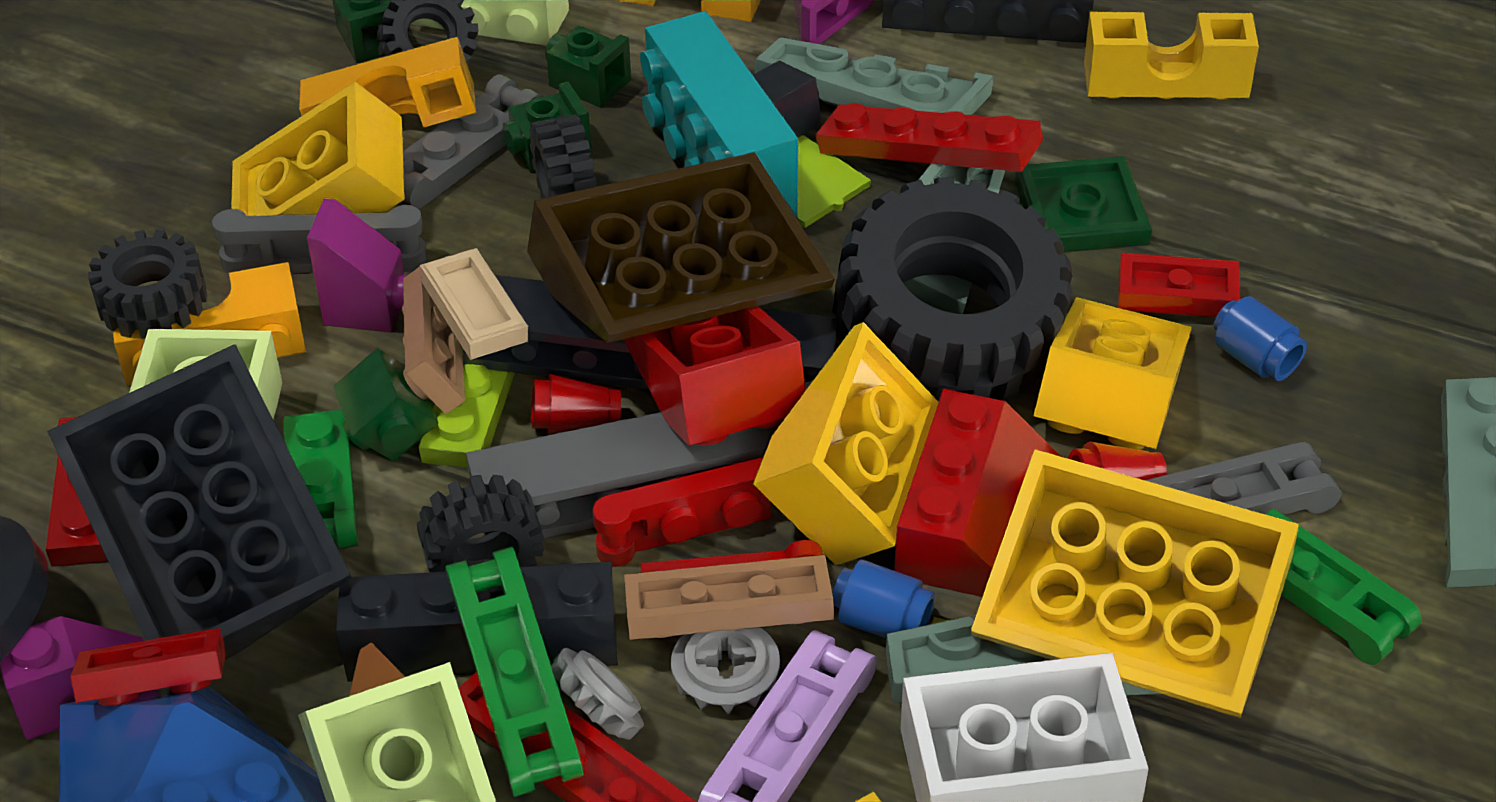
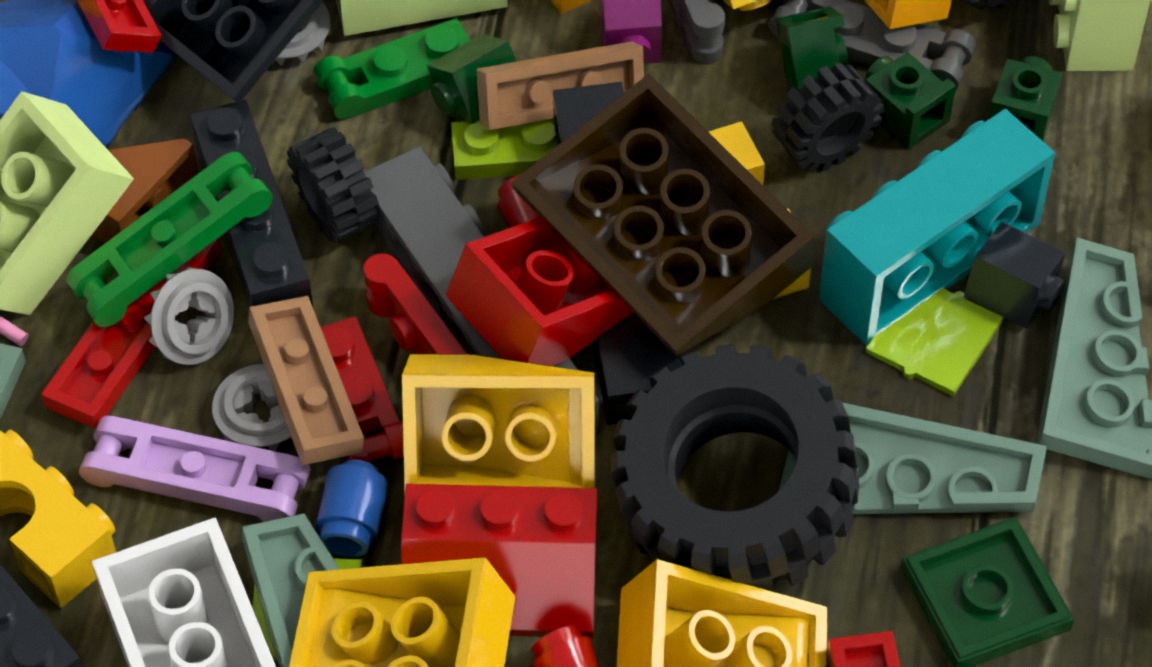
camera: 75 degrees right, 10 degrees up
tan tile [420,248,528,360] -> none
red plate [816,103,1043,172] -> none
none -> dark green brick [775,6,848,91]

